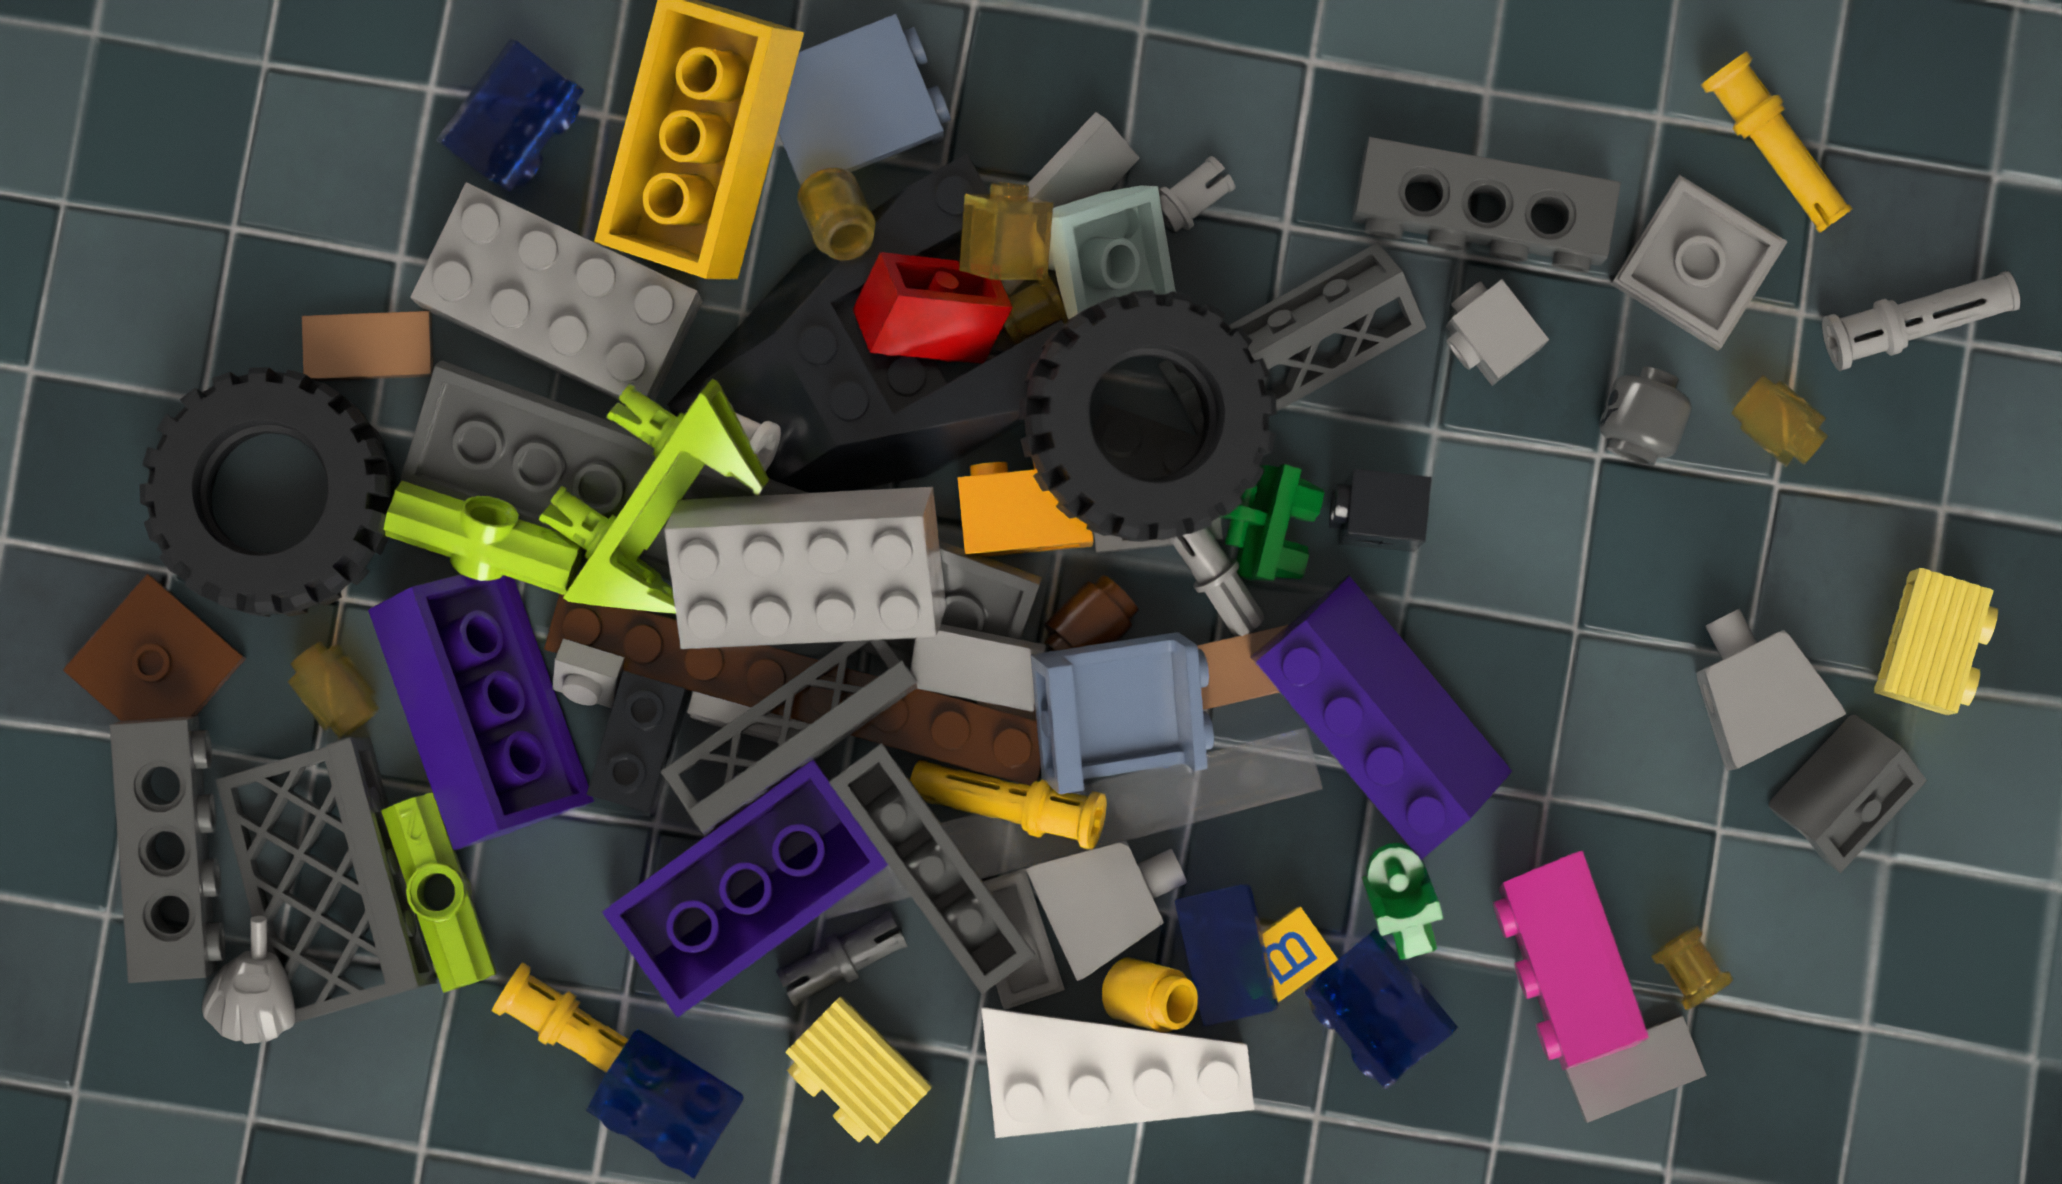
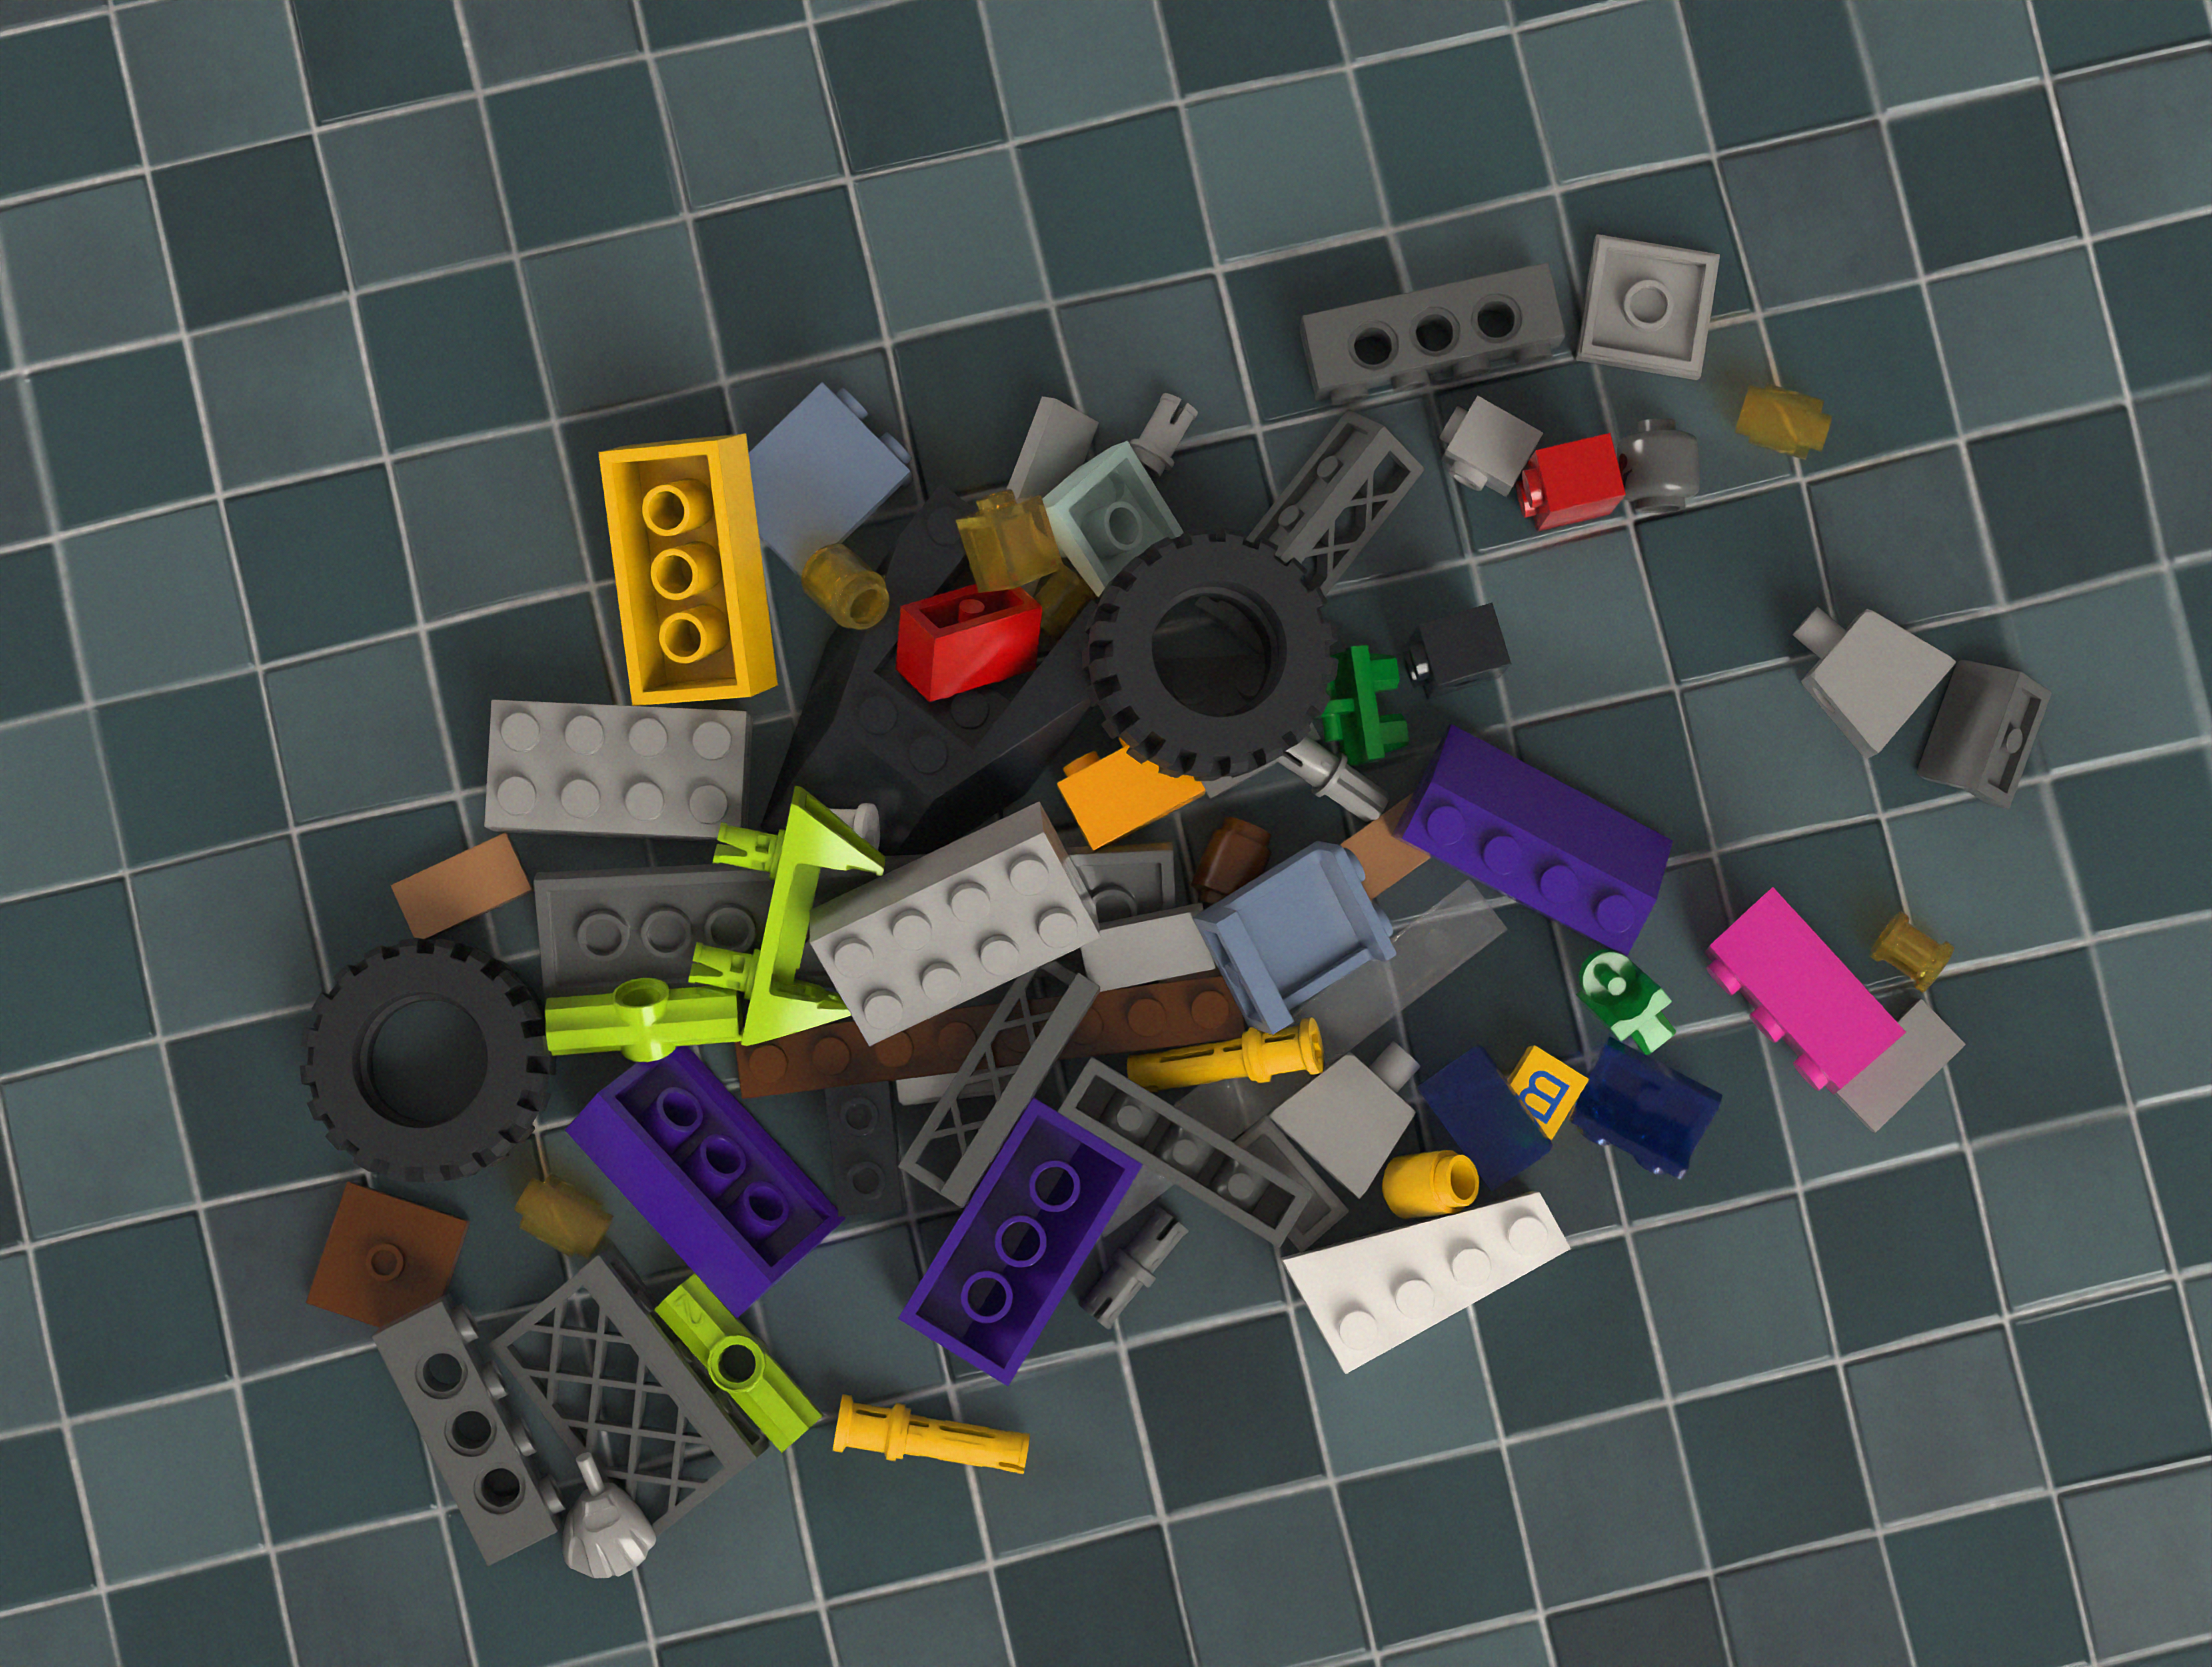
camera: 20 degrees left, 0 degrees up
clear blue bracket [436,39,584,191] -> none
light grey plate [552,638,624,708] -> none
clear blue bracket [586,1030,744,1179] -> none
light yellow brick [785,996,933,1143] -> none
yellow pin [1701,51,1853,233] -> none
light grey pin [1822,271,2020,371] -> none
light yellow brick [1874,568,1998,715] -> none
none -> red brick [1516,433,1626,532]

